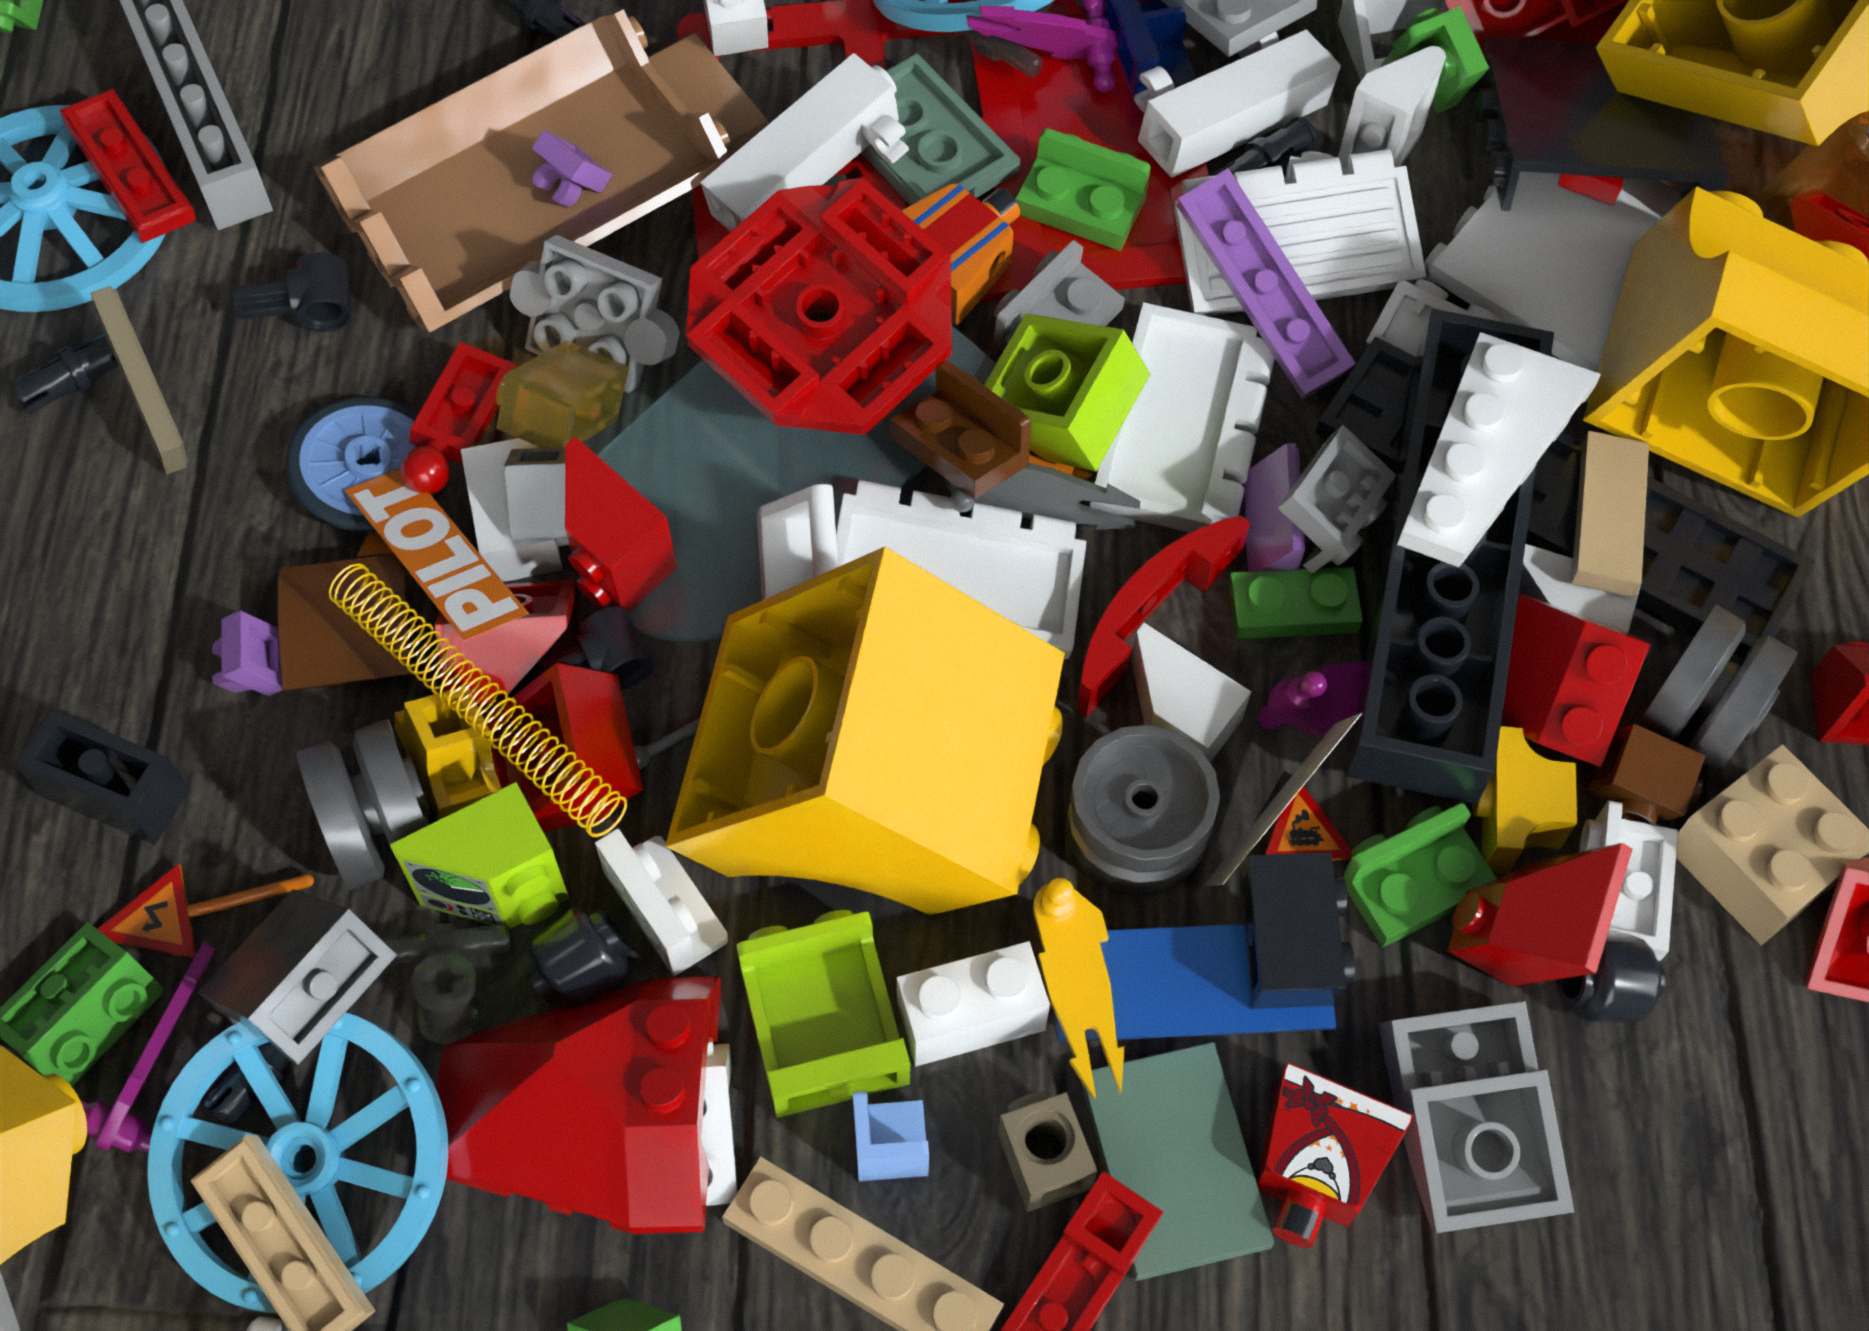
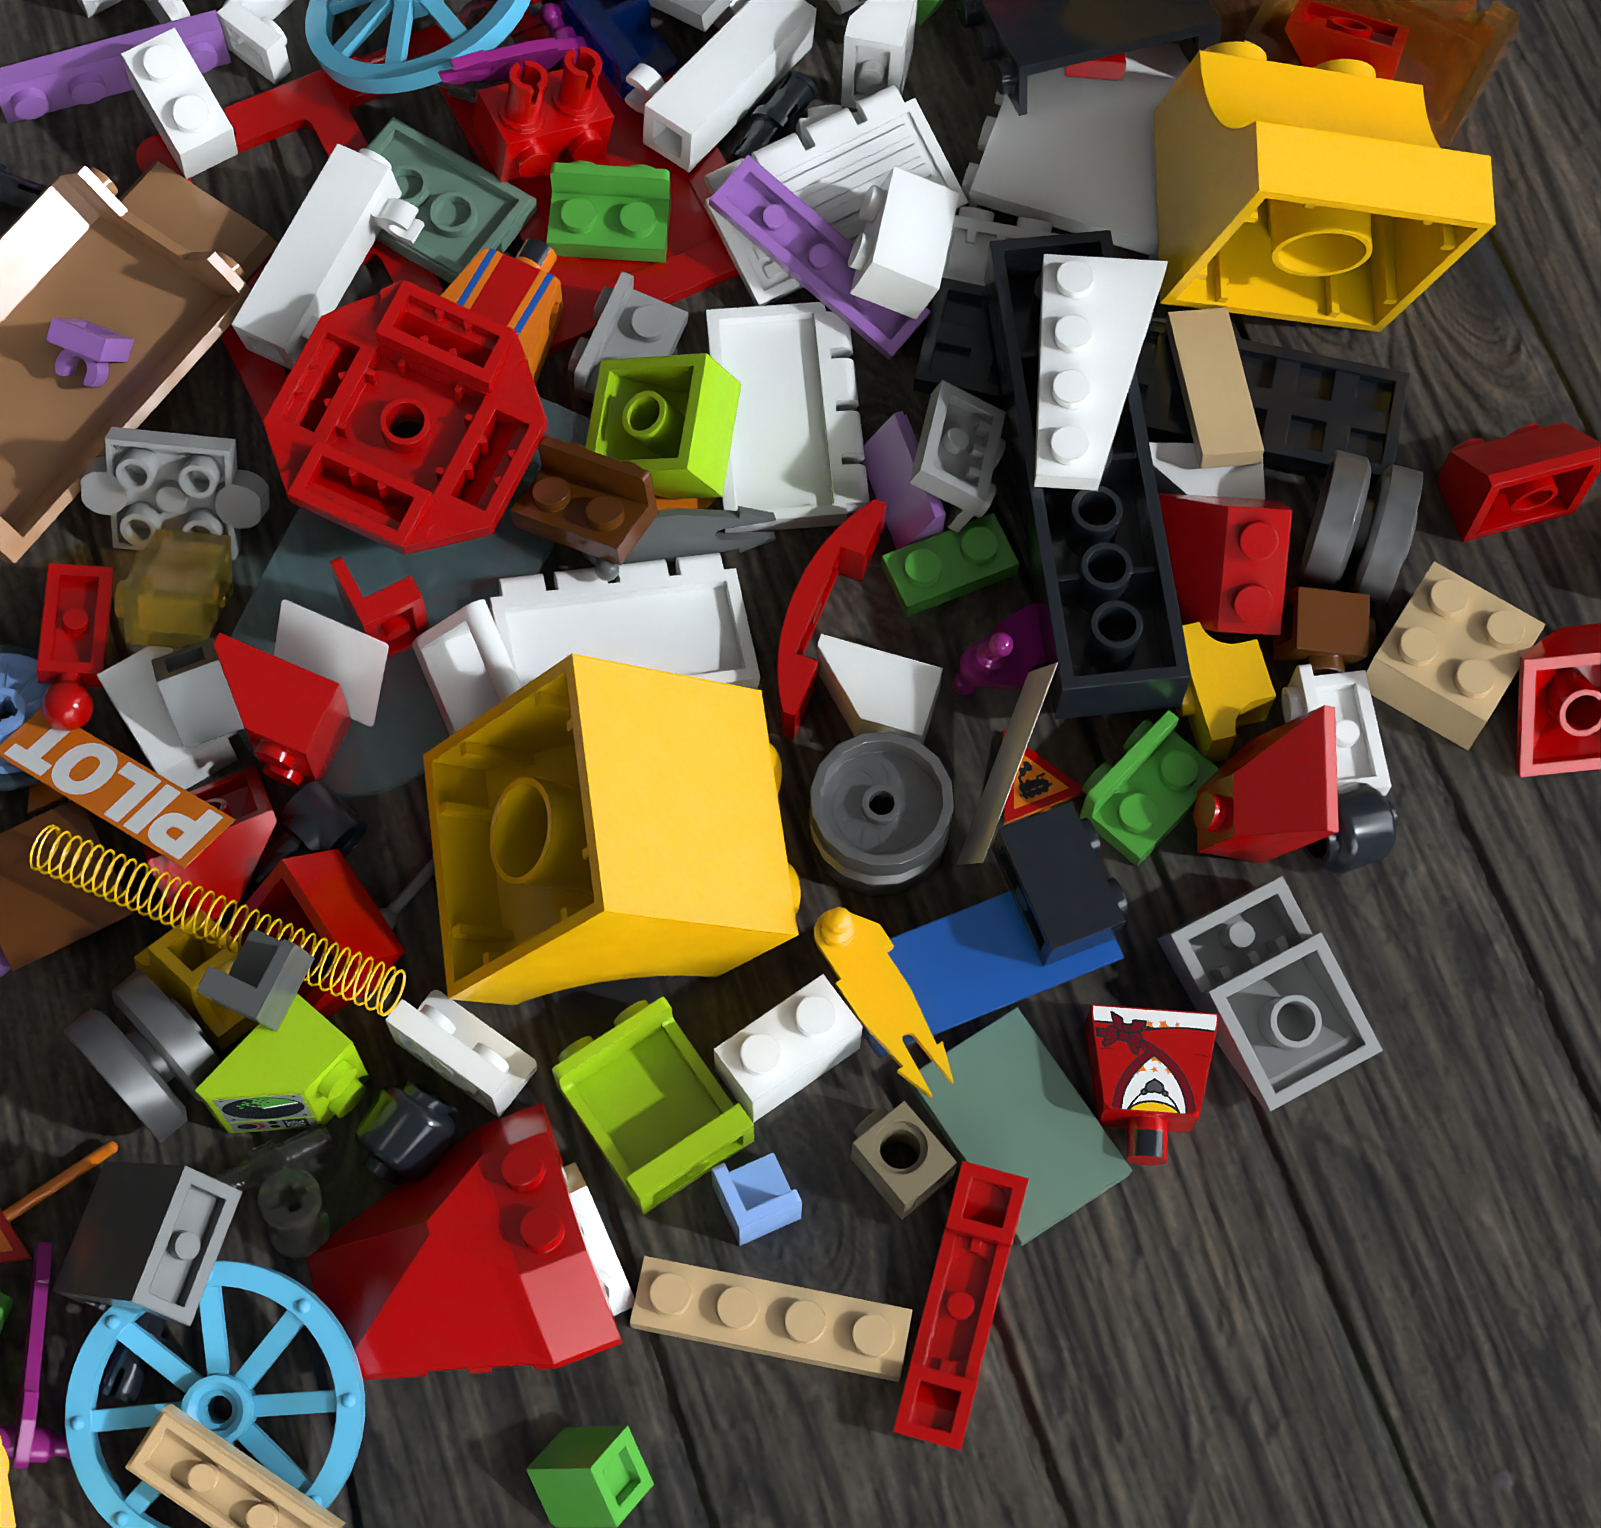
camera: 20 degrees left, 5 degrees up
none -> dark grey panel [196,930,315,1032]
none -> white sticker [274,600,389,727]
none -> red panel [329,556,429,660]
none -> red brick [472,46,614,183]
none -> white brick [848,166,960,319]

